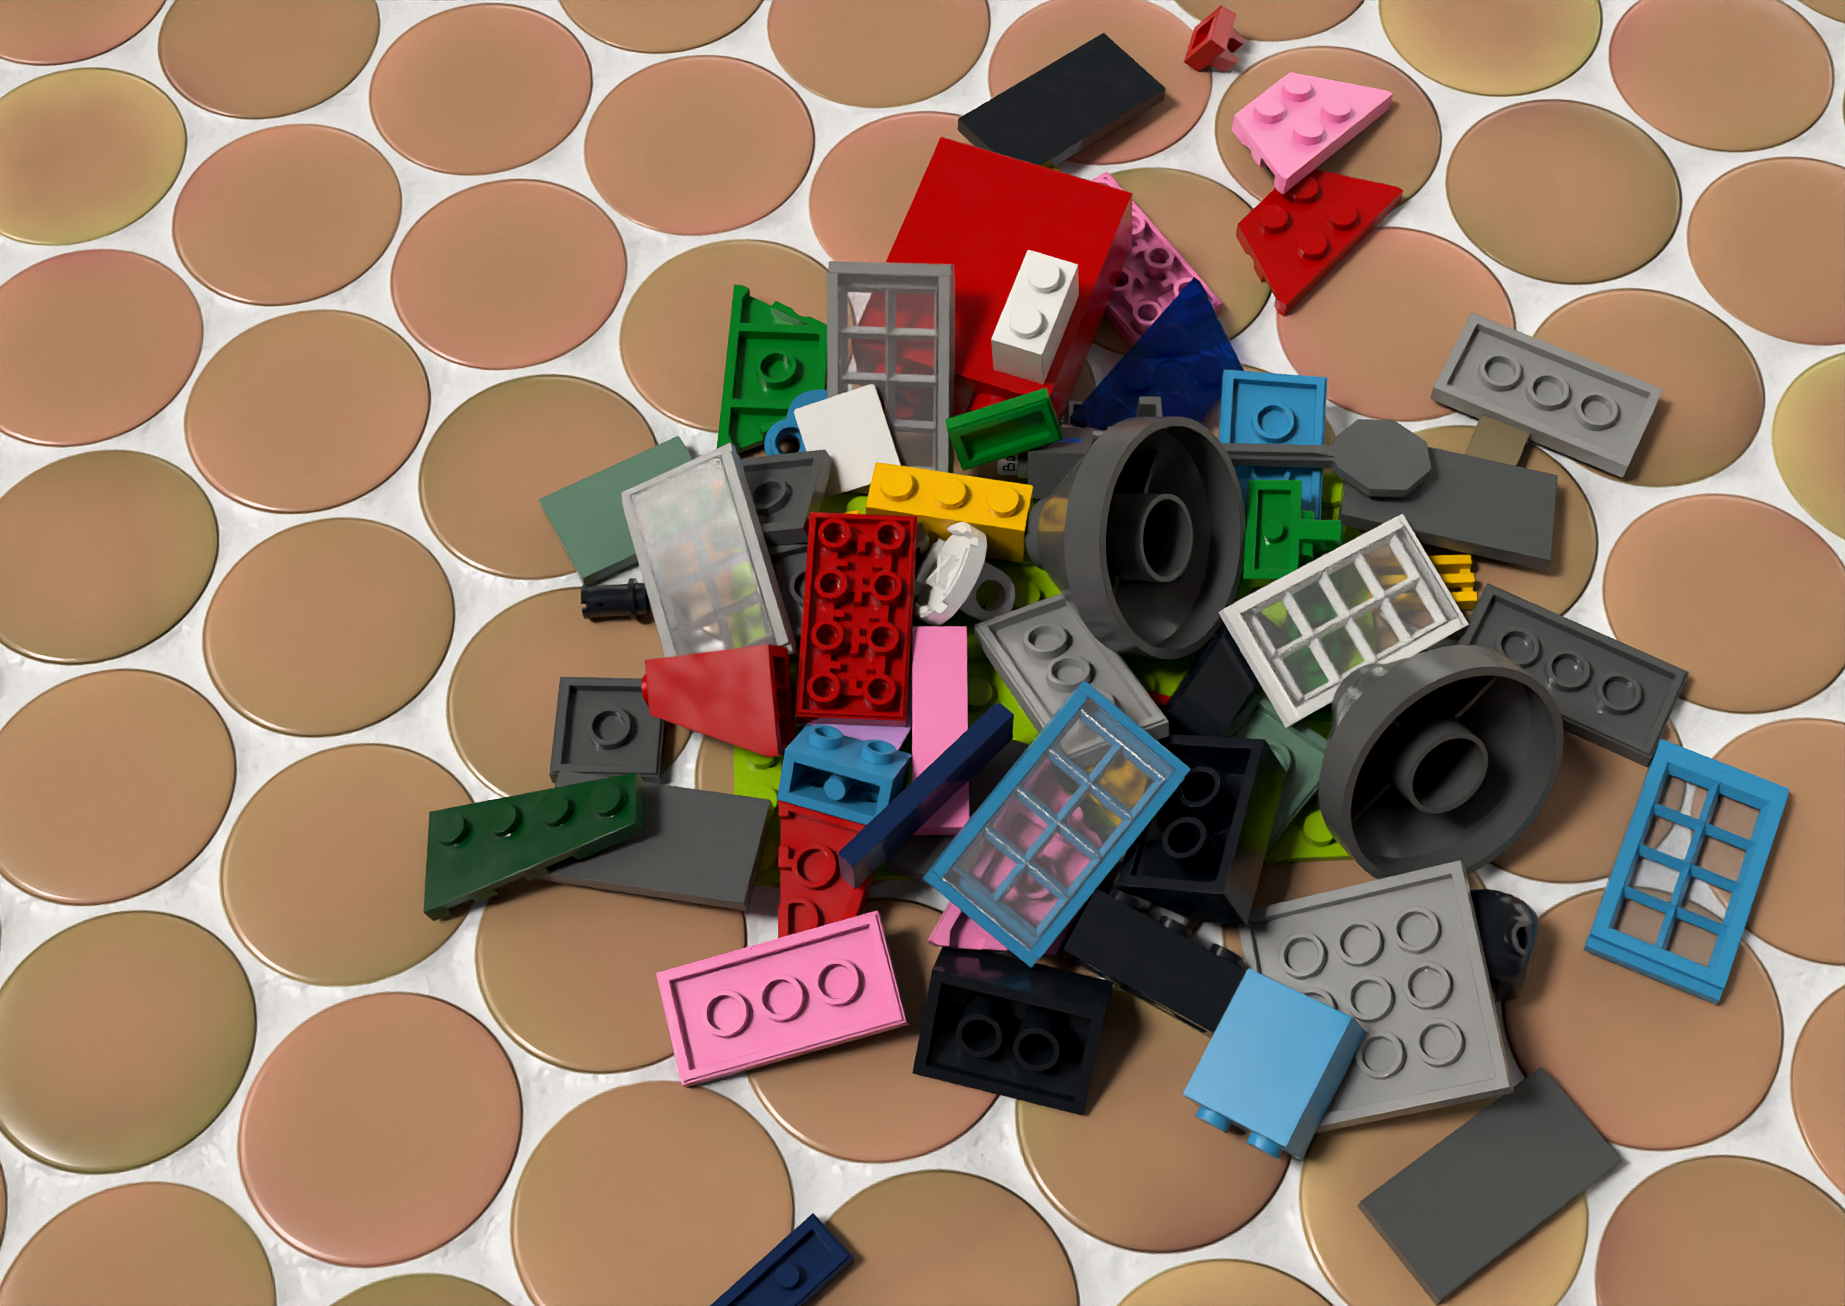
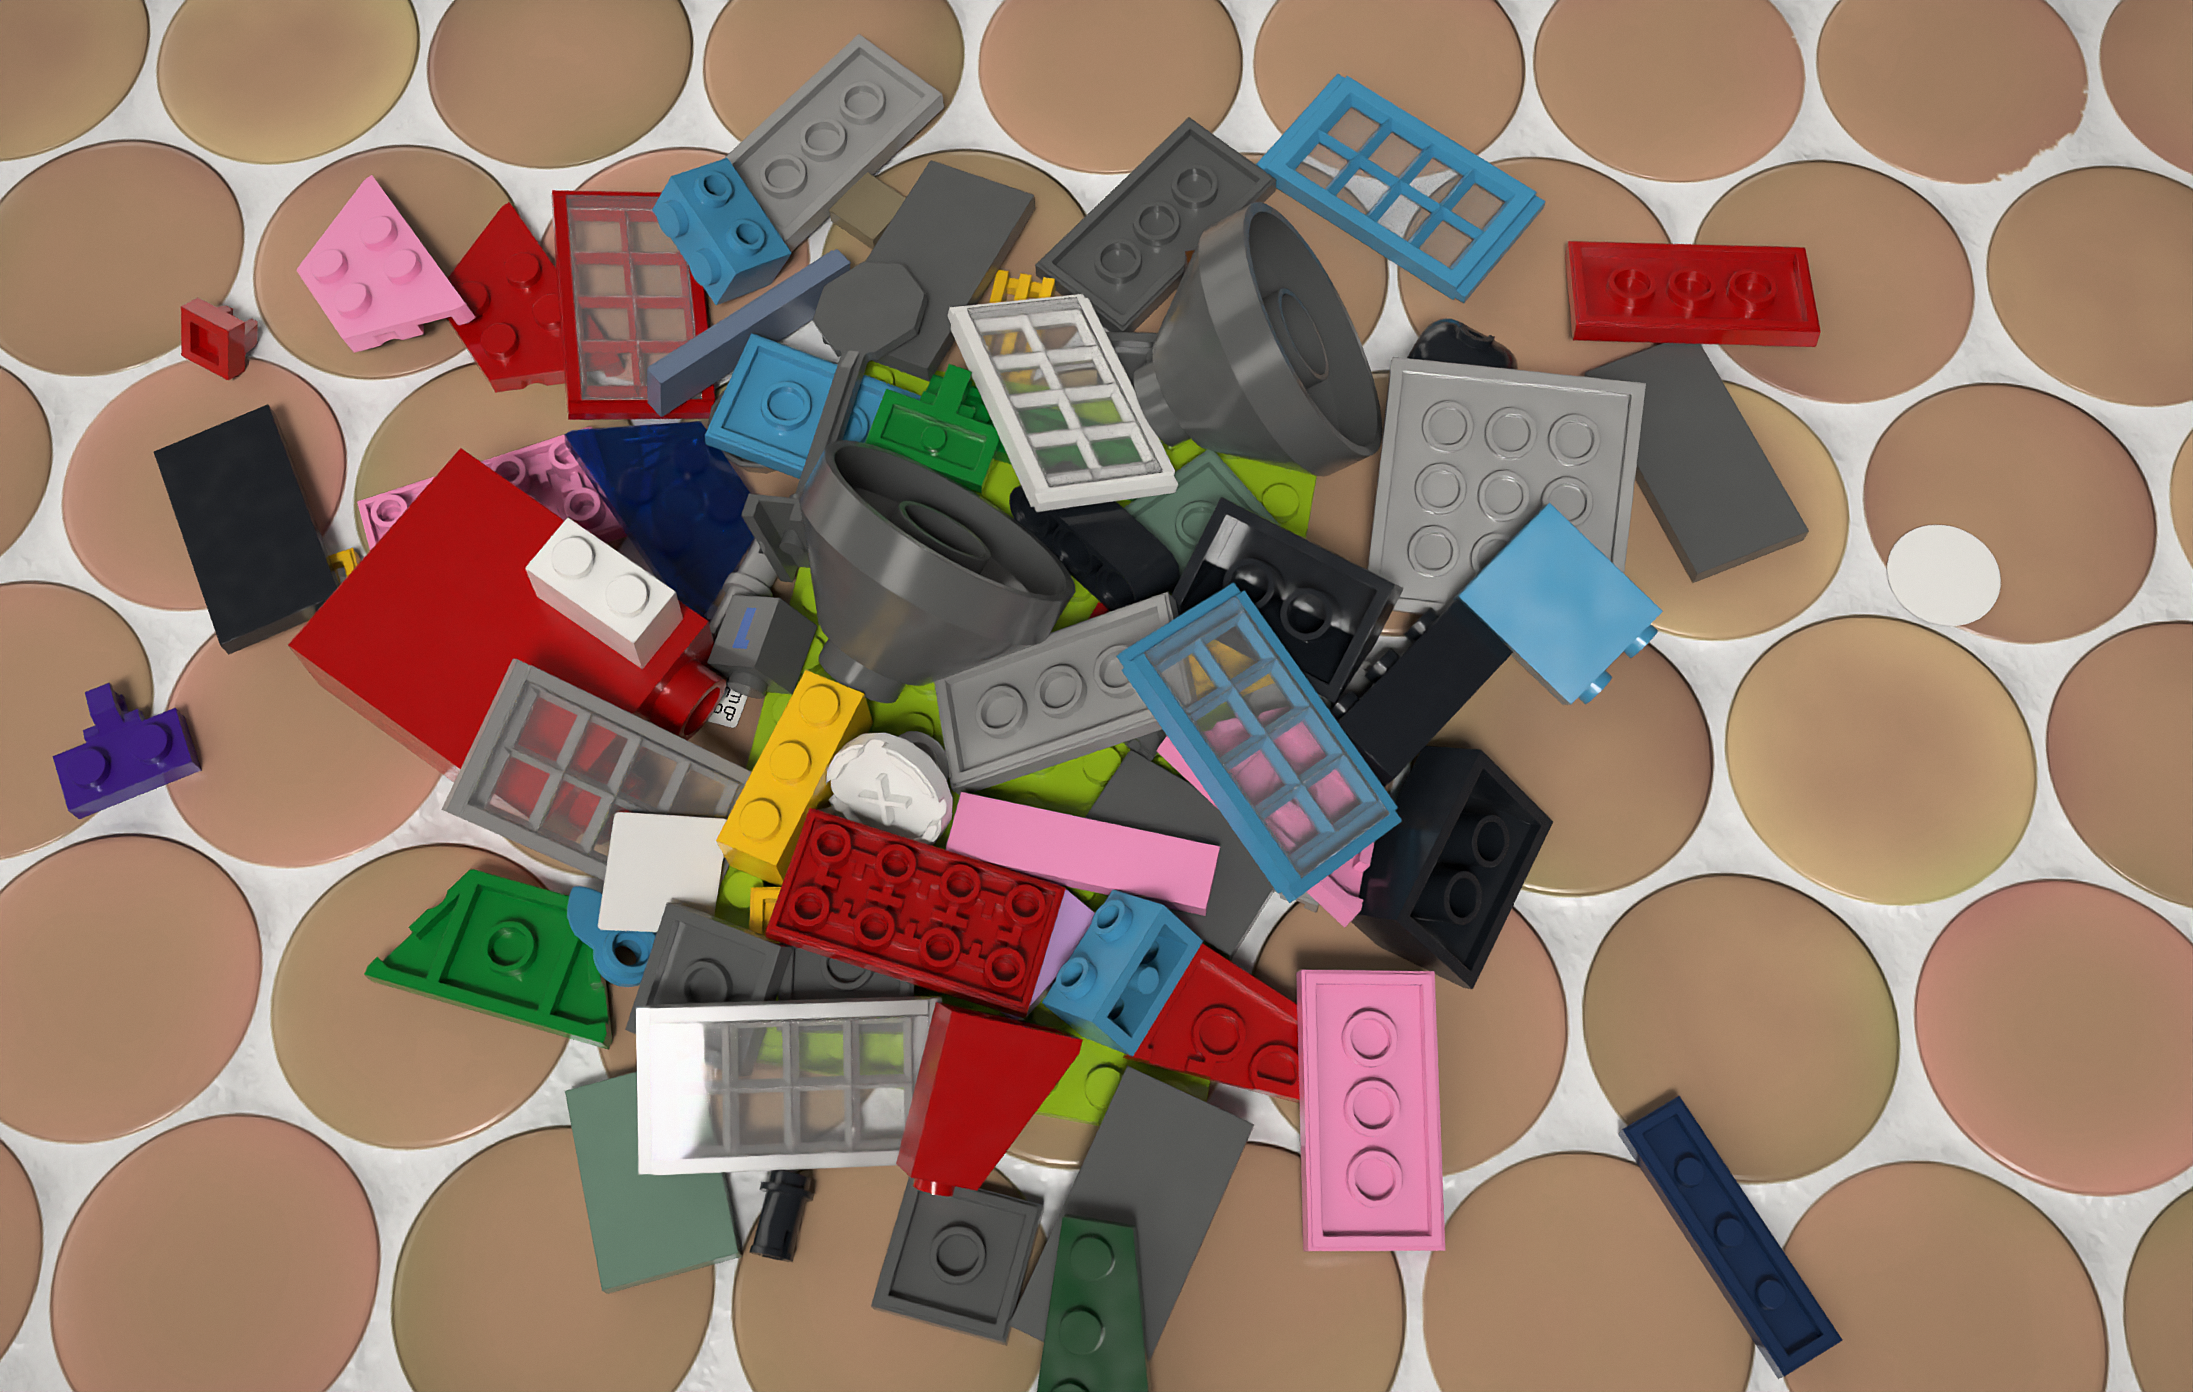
camera: 75 degrees left, 5 degrees up
dark blue tile [839,702,1014,889] -> none
green tile [945,387,1063,471] -> none
none -> dark purple hinge [53,683,201,819]
none -> clear piece [551,190,715,420]
none -> sand blue tile [647,249,850,417]
none -> dark azure brick [652,158,791,305]
none -> red tile [1565,241,1821,347]

